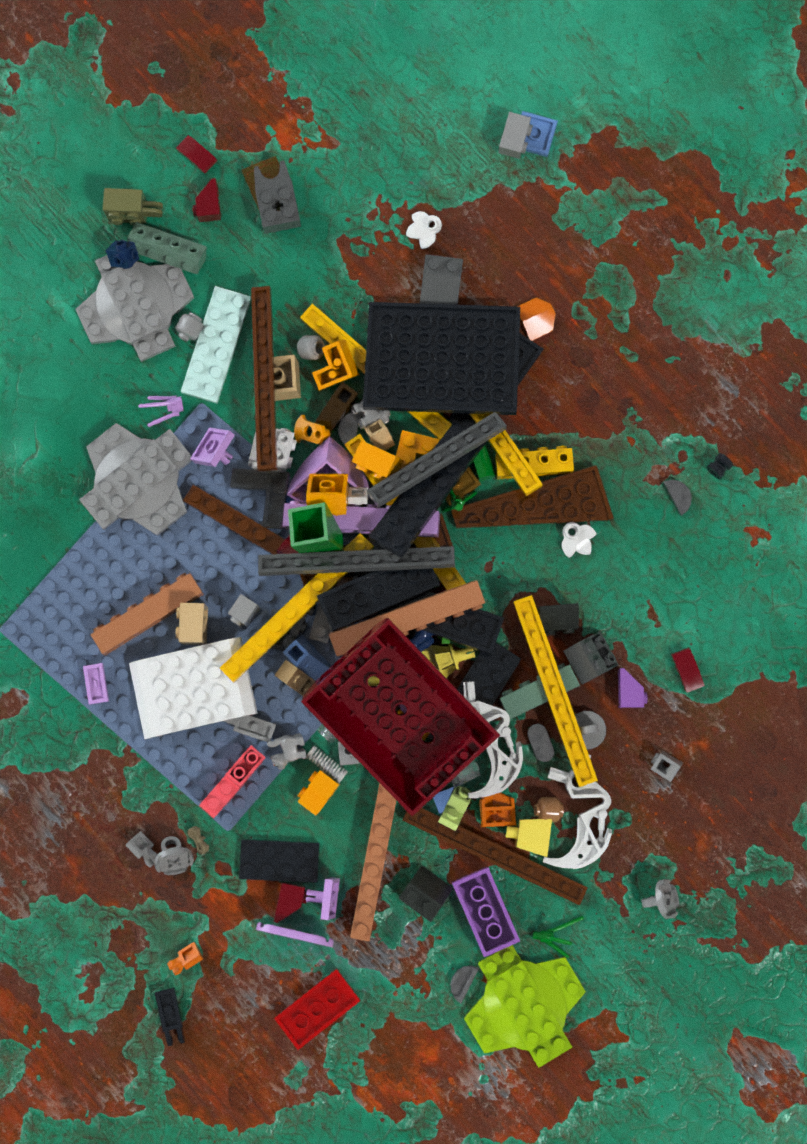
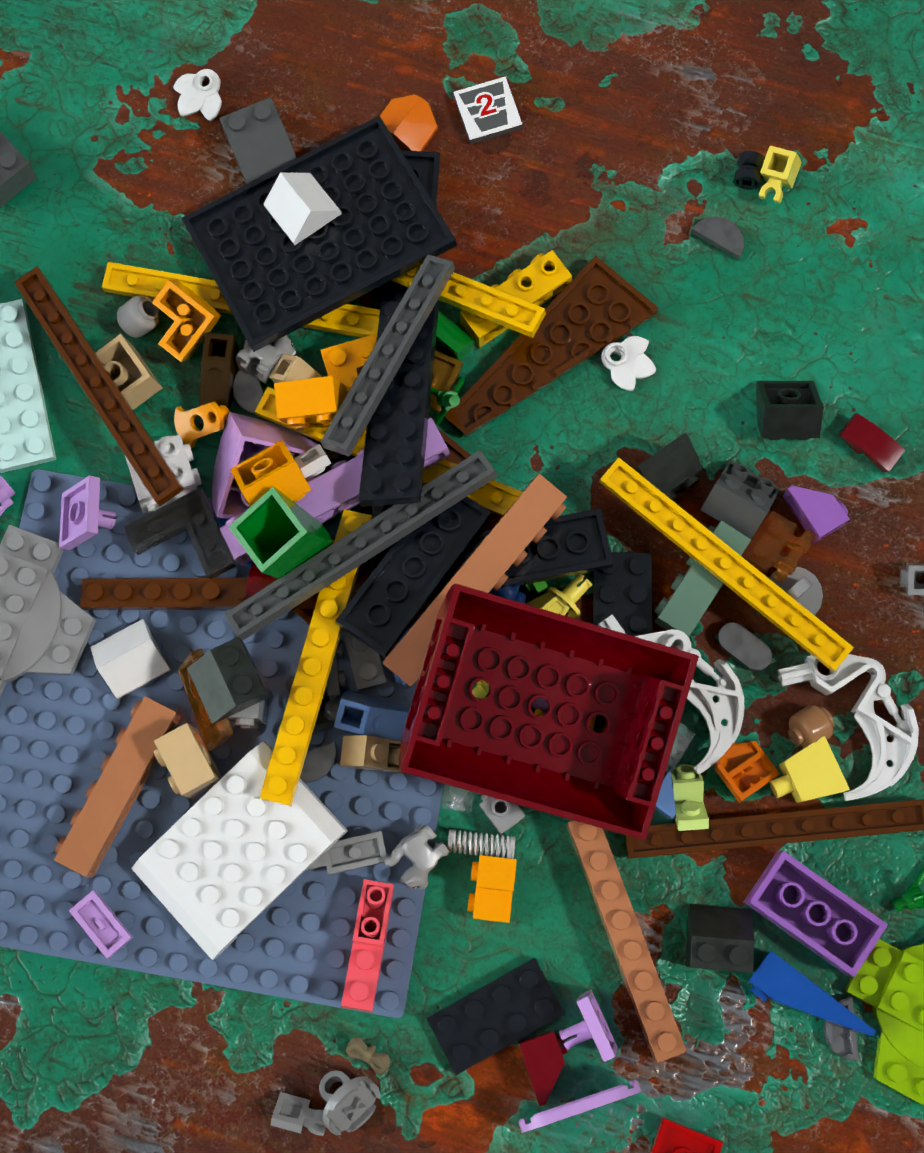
camera: 30 degrees left, 5 degrees down
none -> white slope [90,619,171,699]
none -> clear orange tile [178,648,234,751]
none -> pearl dark grey slope [187,636,269,724]
none -> white slope [264,172,342,245]
none -> flat silver tile [300,742,337,783]
none -> tile [453,77,522,144]
none -> clear orange plate [741,510,815,582]
none -> blue slope [748,951,876,1037]
none -> pearl dark grey slope [756,381,824,440]
none -> light yellow brick [758,146,802,204]

